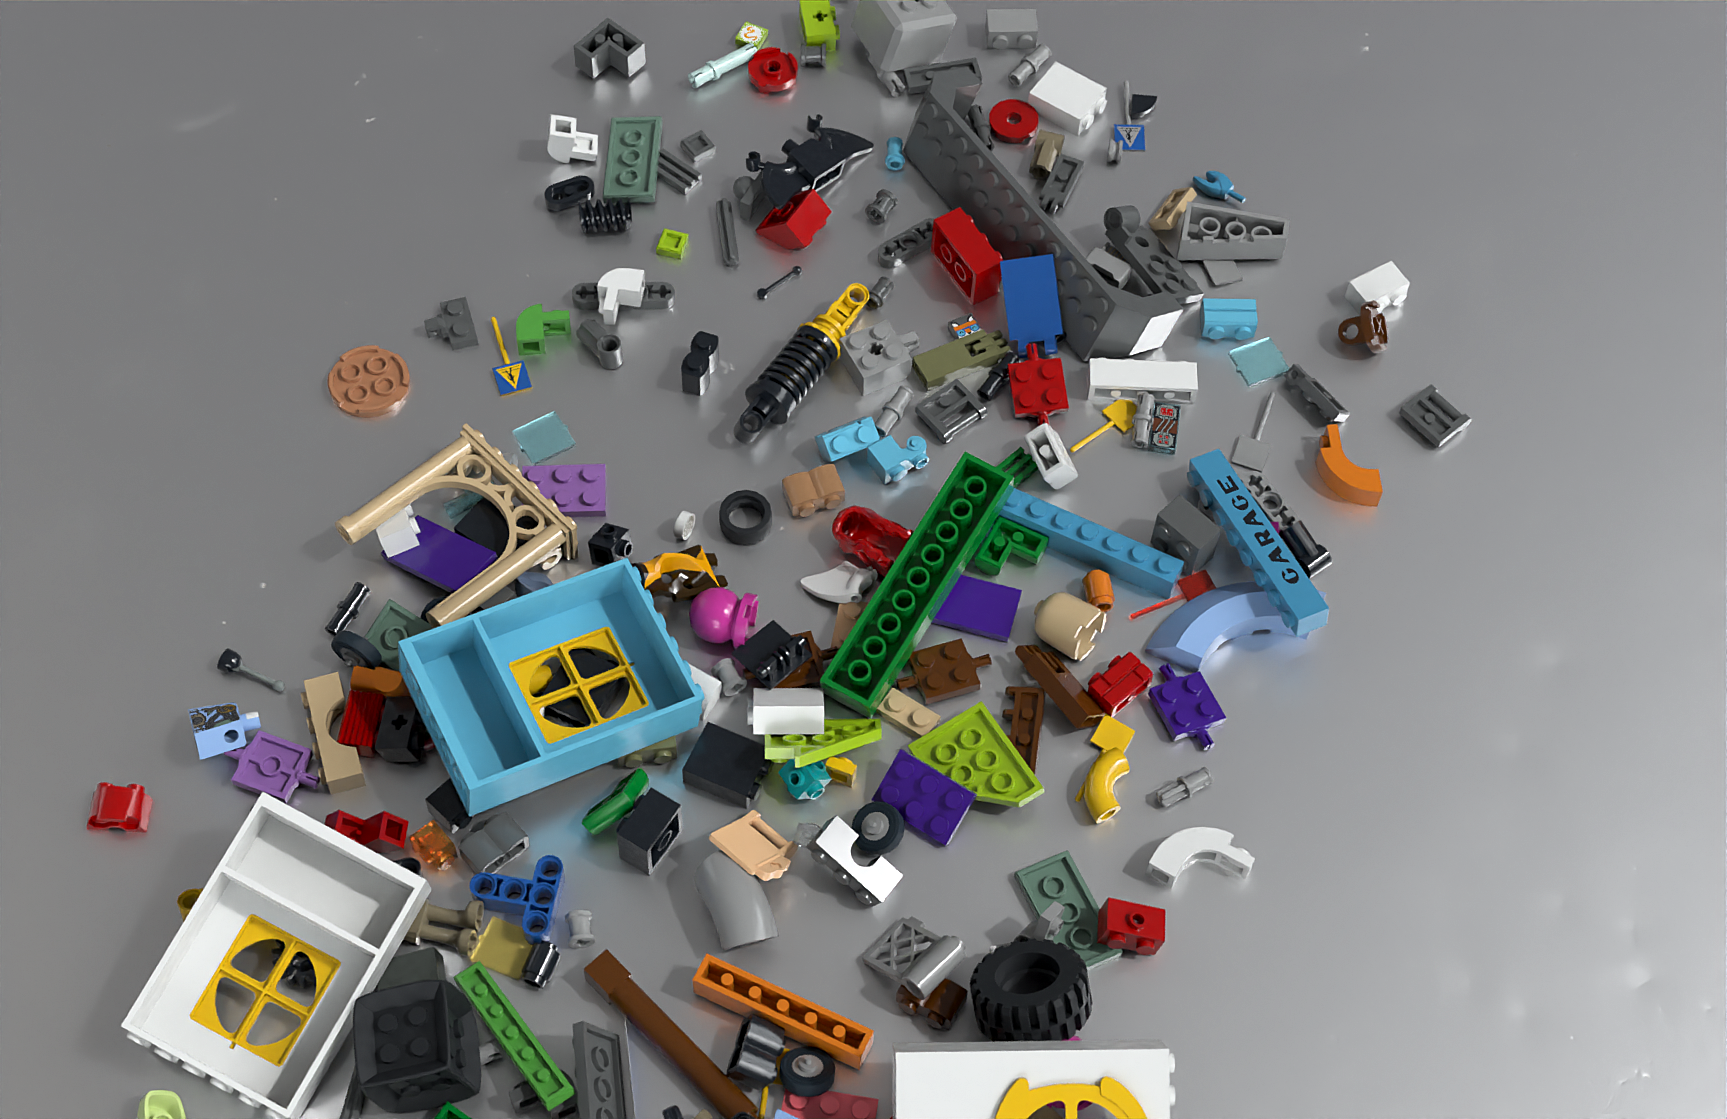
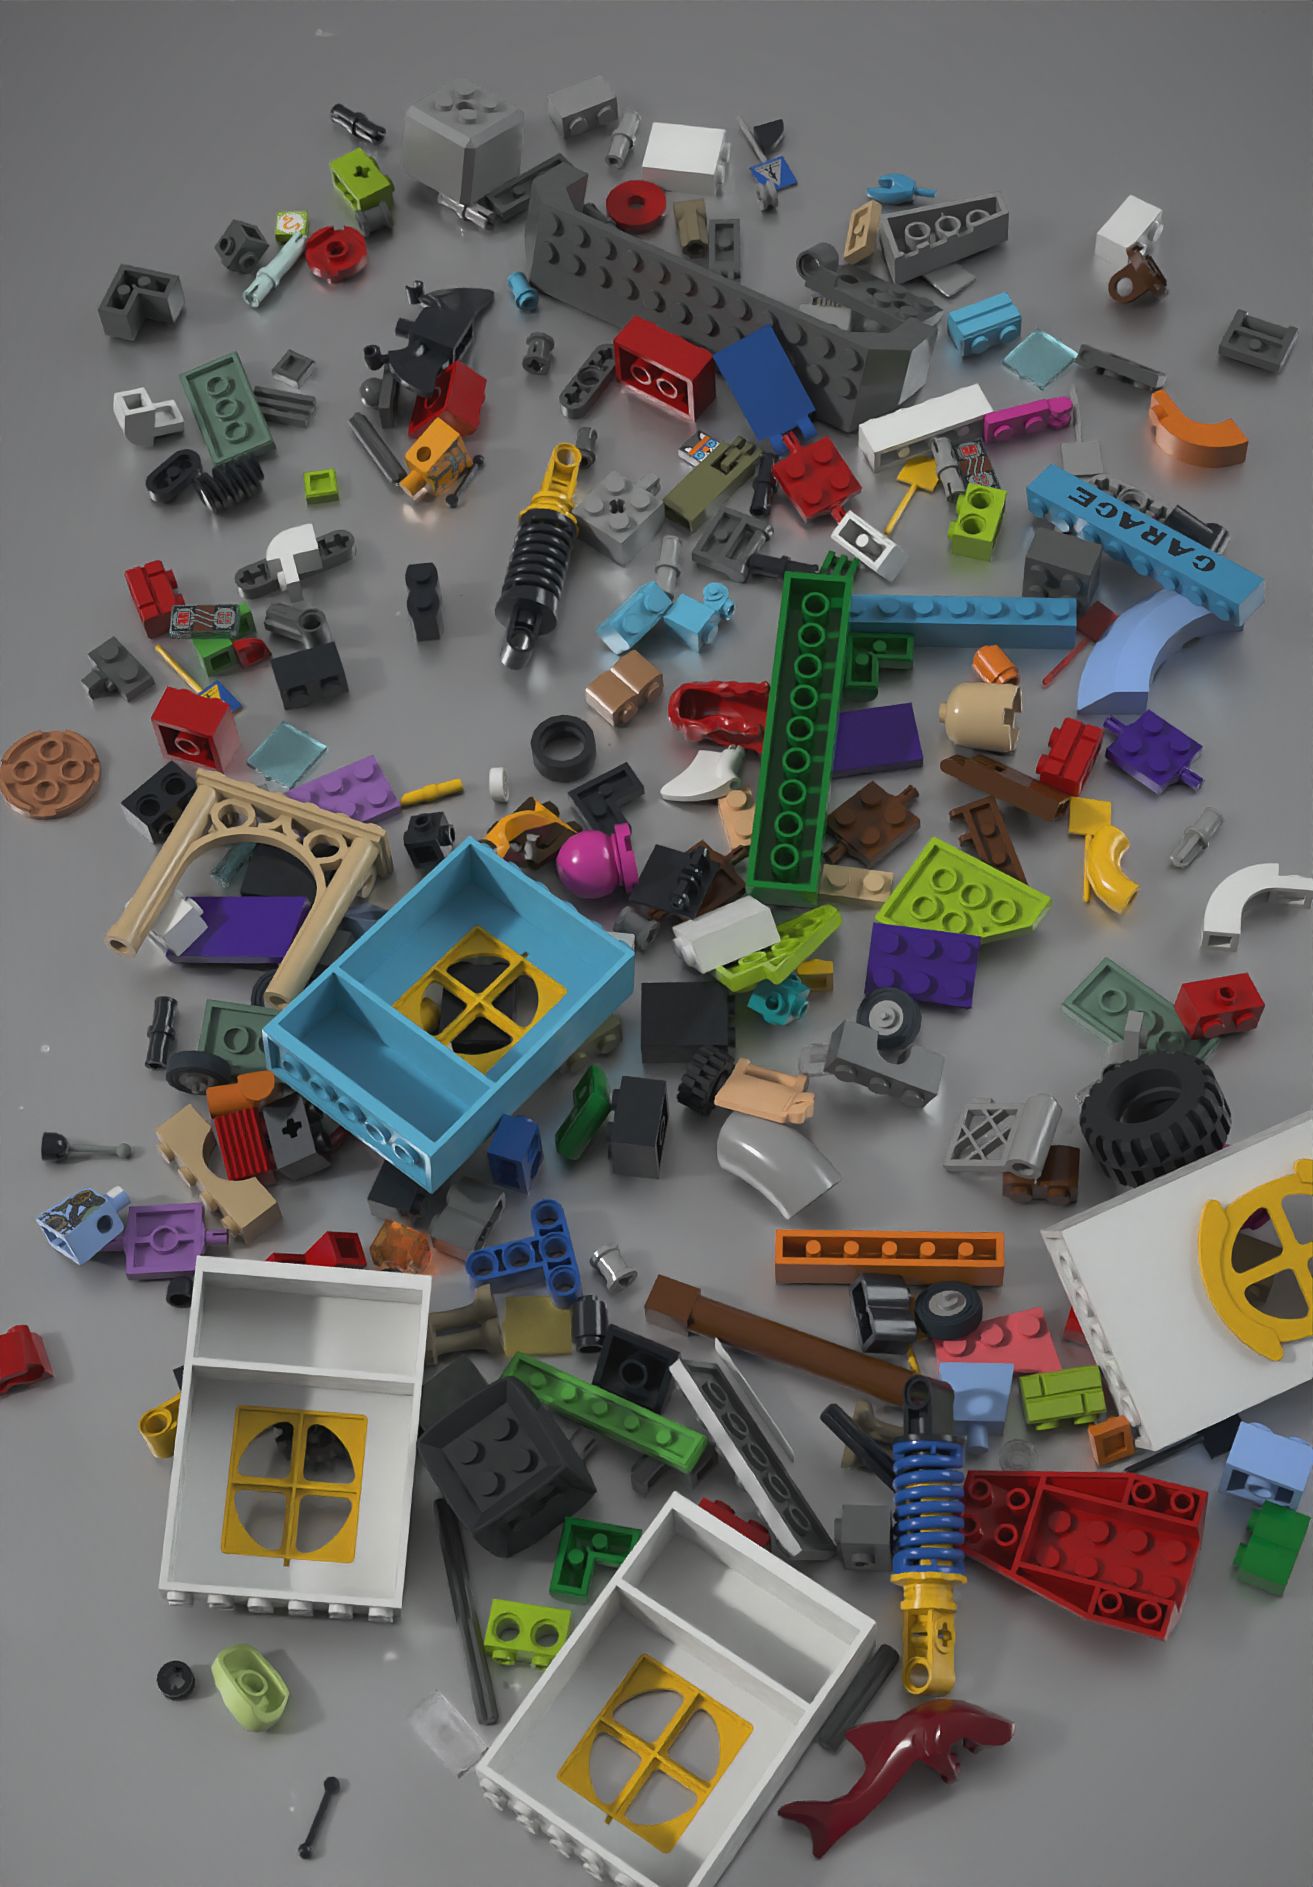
camera: 15 degrees left, 0 degrees up
none -> black brick [120,760,197,844]
none -> red brick [124,560,186,639]
none -> red brick [150,686,241,774]
none -> black bush [157,1661,196,1701]
none -> tile [169,604,241,639]
none -> dark grey brick [214,219,270,274]
none -> red tile [232,638,272,670]
none -> black brick [270,641,349,710]
none -> light orange torso [399,417,473,497]
none -> yellow piece [400,778,464,806]
none -> blue brick [487,1114,544,1195]
none -> black plate [567,762,645,836]
none -> black slope [591,1324,681,1416]
none -> black tyre [677,1044,736,1115]
none -> black pin [749,552,819,583]
none -> lime brick [947,483,1007,562]
none -> dark pink hinge [982,396,1073,445]

